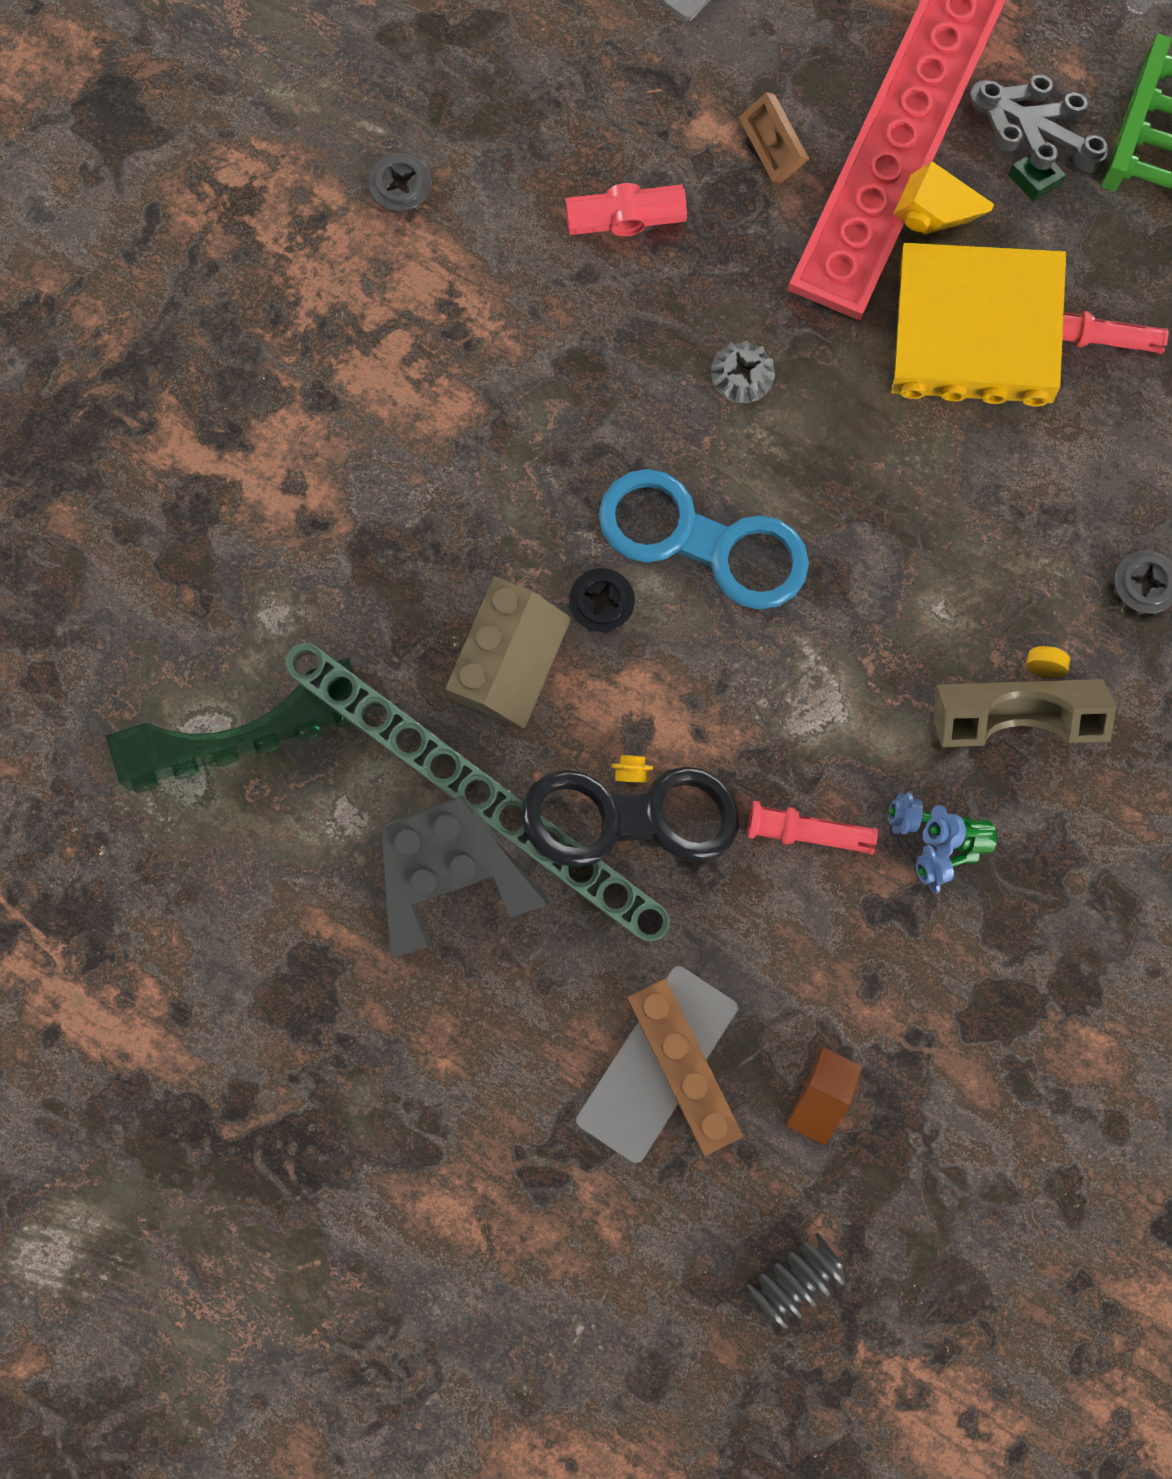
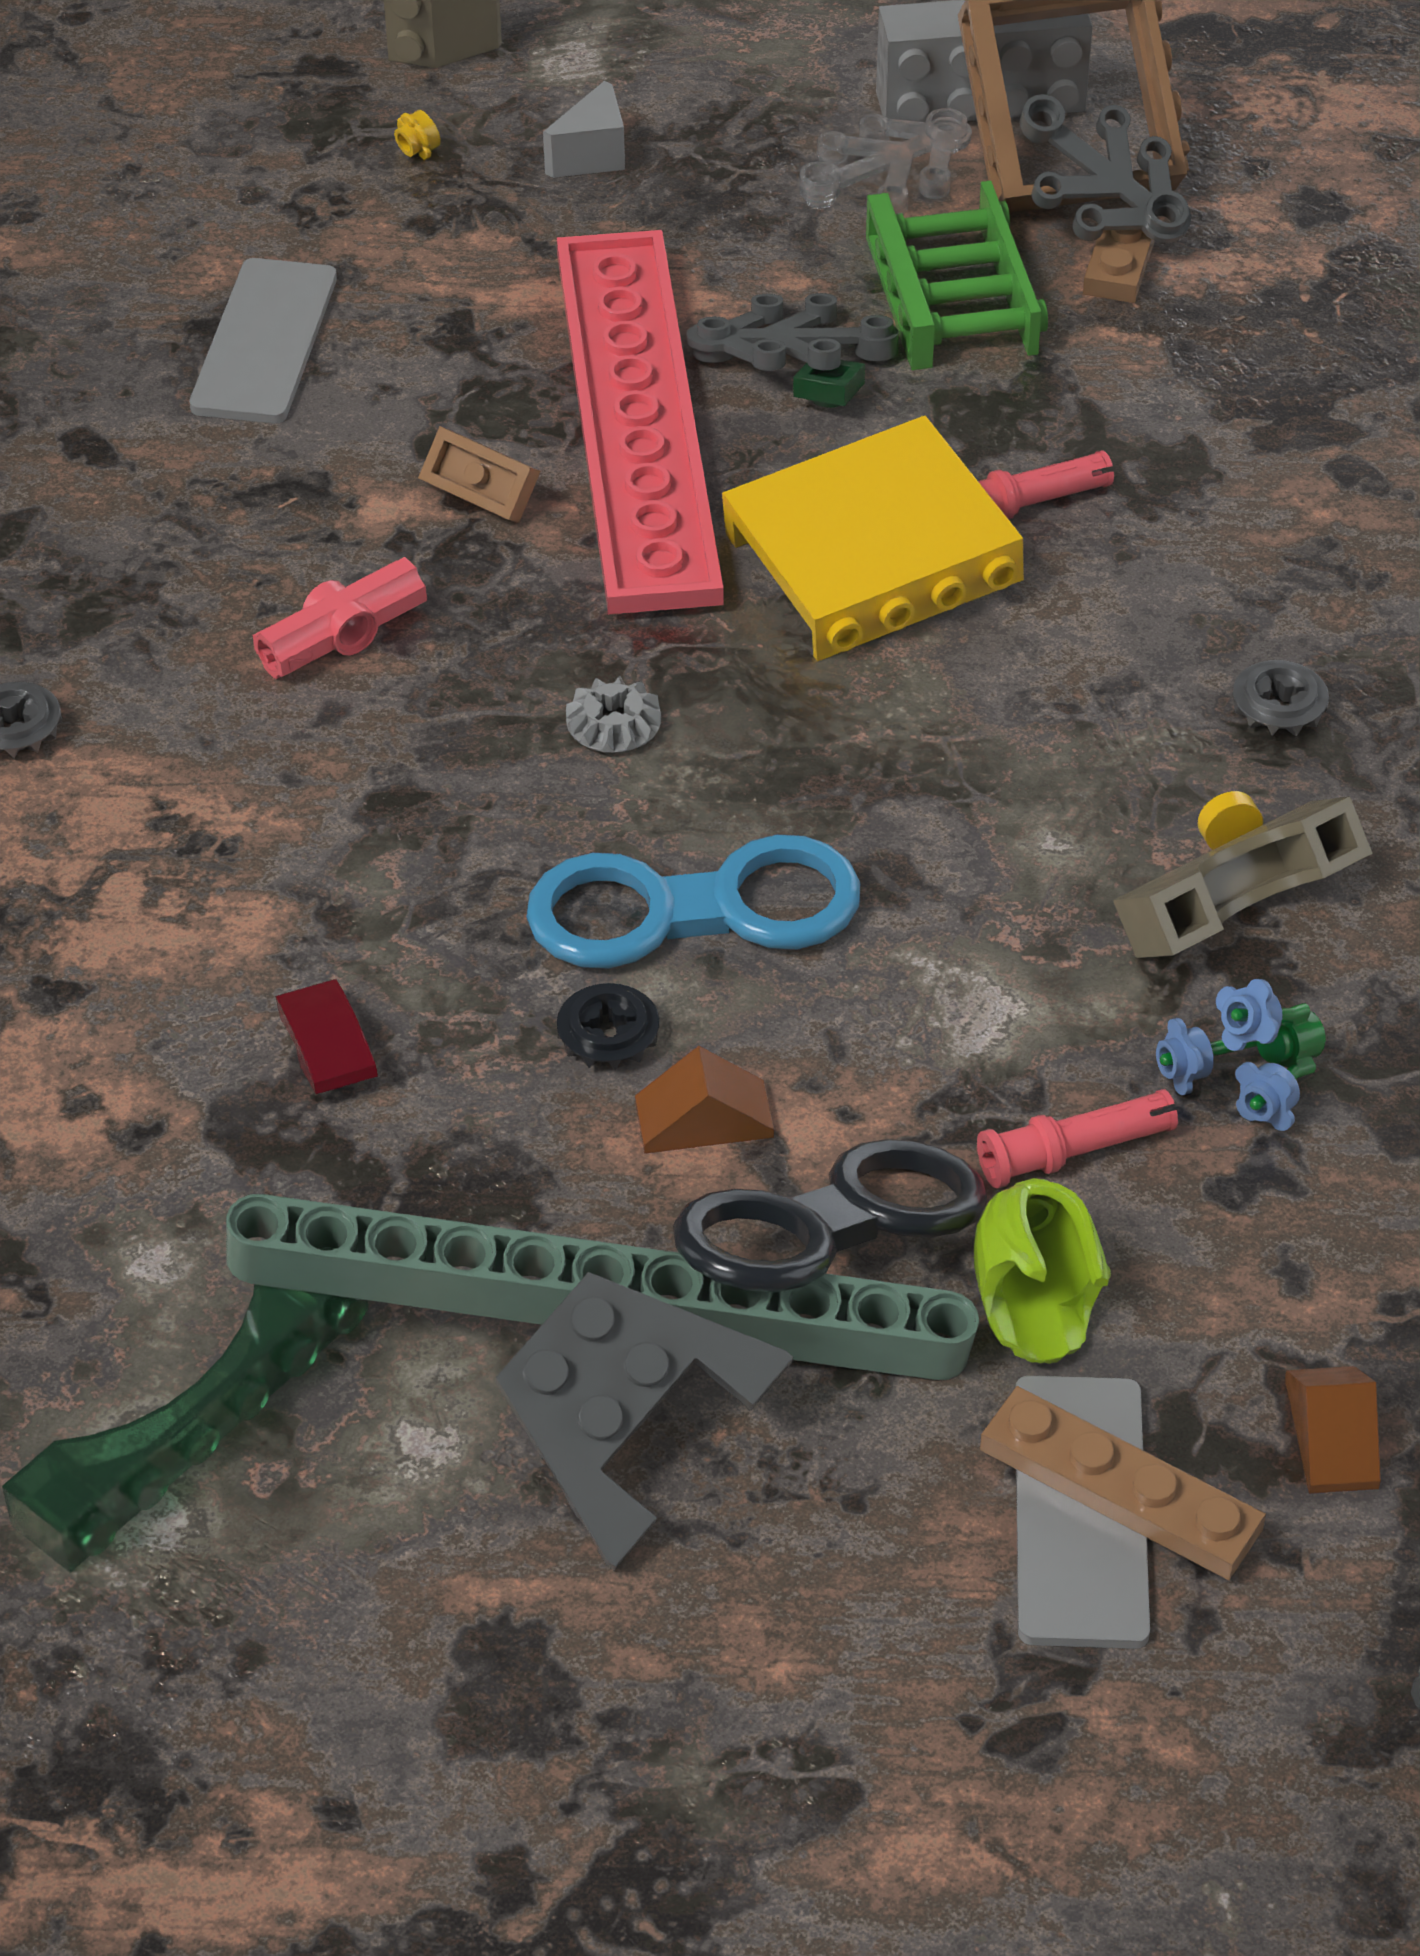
camera: 30 degrees left, 30 degrees down
dark tan slope [445,576,572,731] -> none
yellow plate [612,755,653,782] -> none
yellow slope [893,161,994,235] -> none
none -> dark red slope [275,979,378,1094]
none -> dark orange slope [635,1046,774,1154]
none -> lime hair [974,1178,1111,1364]

